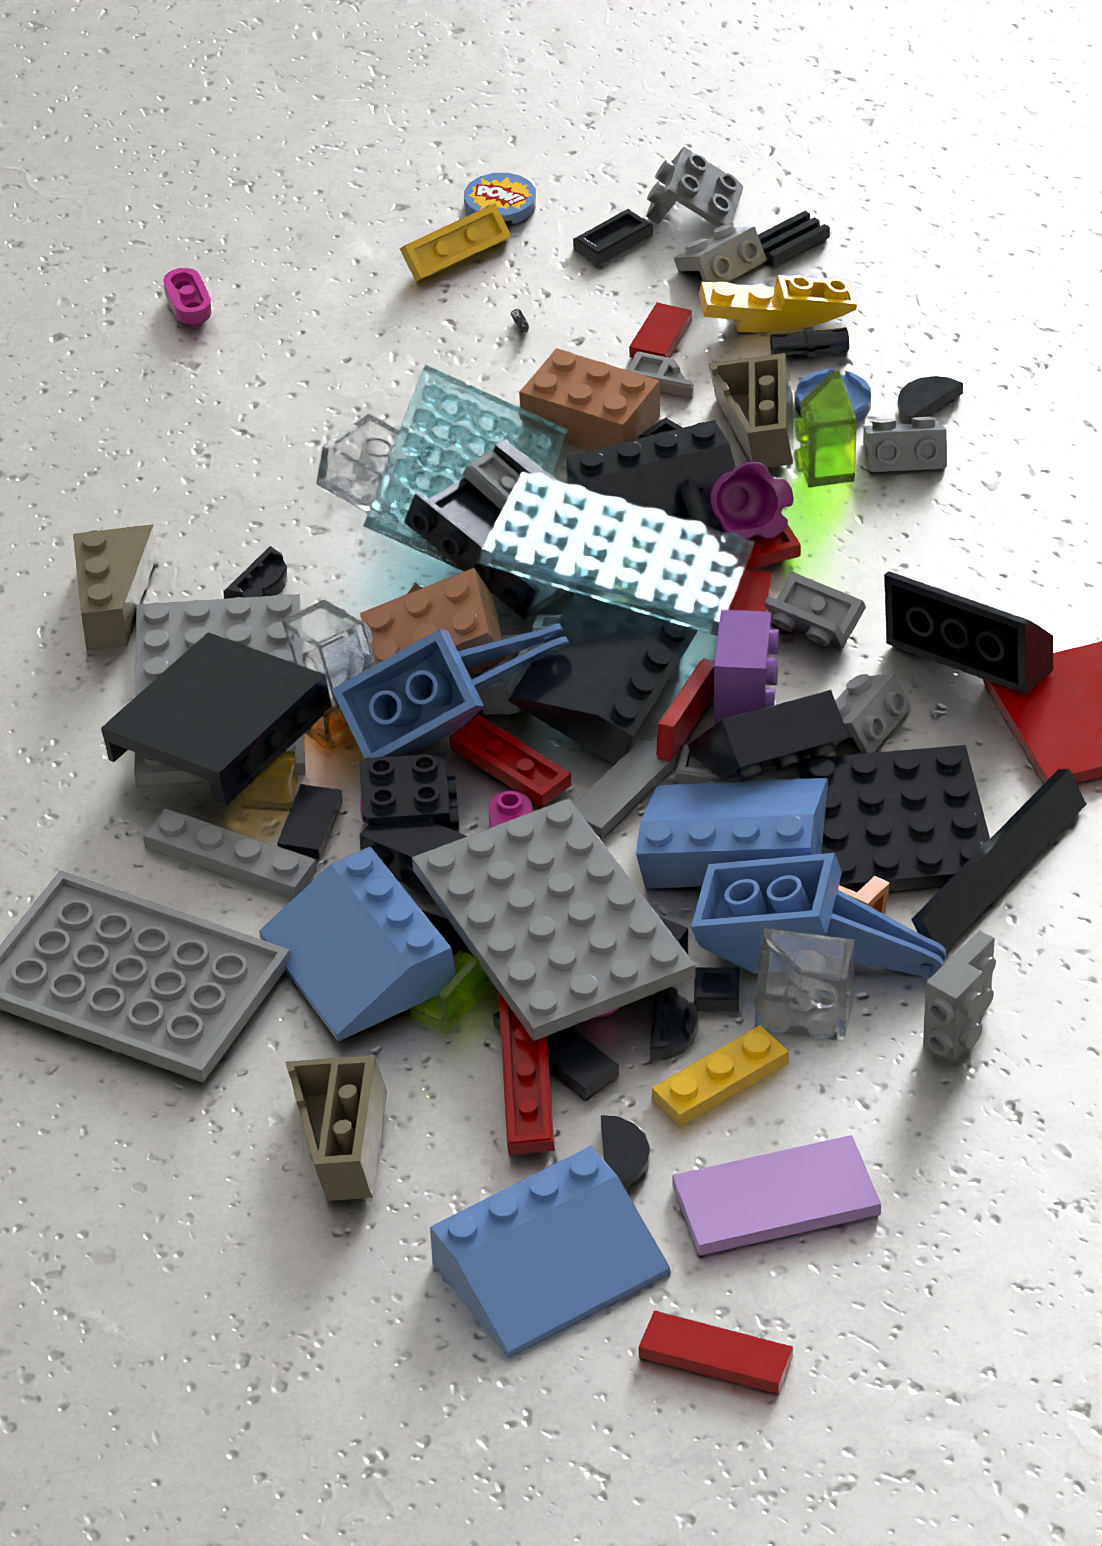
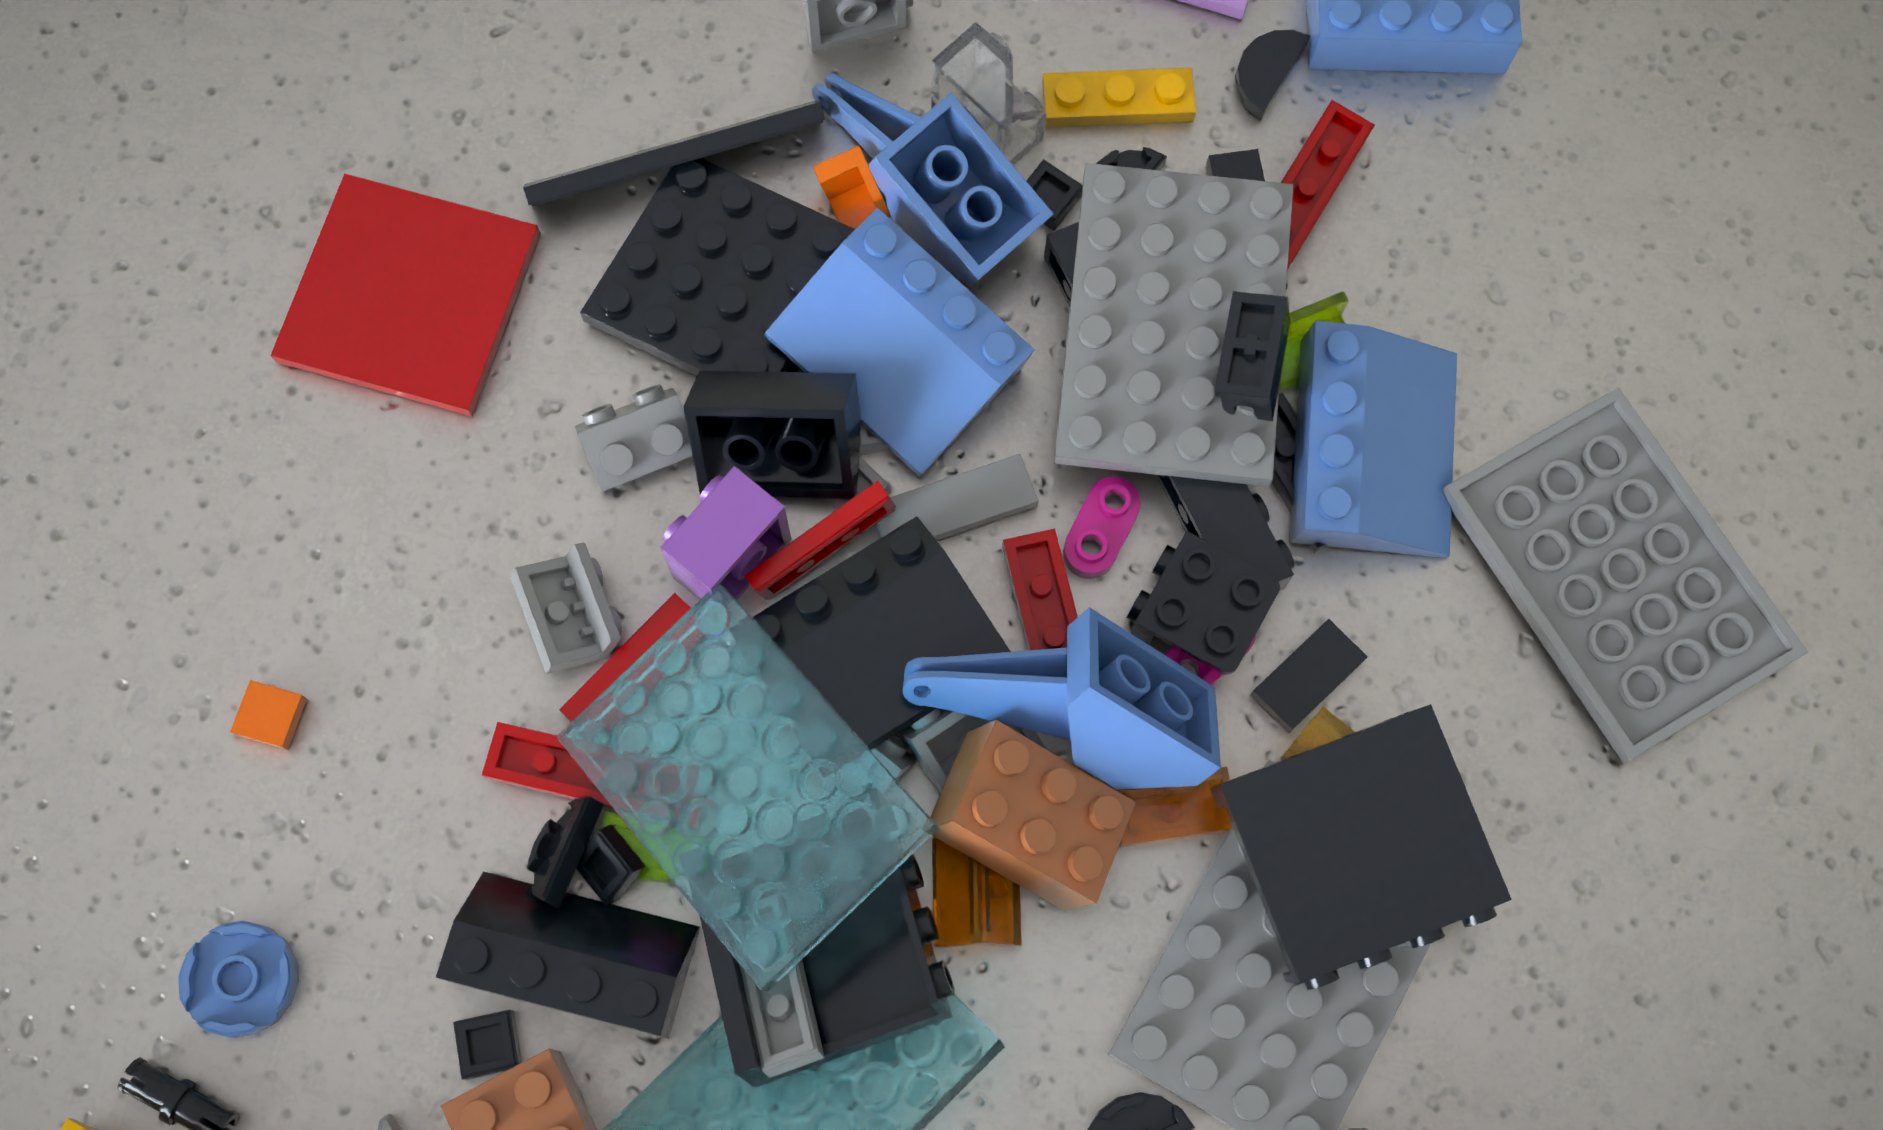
camera: 150 degrees left, 30 degrees up
light grey plate [143,808,317,899] -> none
clear slope [282,599,374,716] -> none
dark tan wedge [285,1055,387,1201] -> none
dark tan wedge [708,353,794,468] -> none
magenta hat [710,462,794,541] -> none
clear neon green slope [794,371,857,488] -> none
flat silver bracket [863,417,947,472] -> none
black slope [884,571,1053,694] -> none
black tile [897,376,963,424] -> none
none -> orange tile [230,680,307,750]
none -> black hinge [1214,291,1290,421]

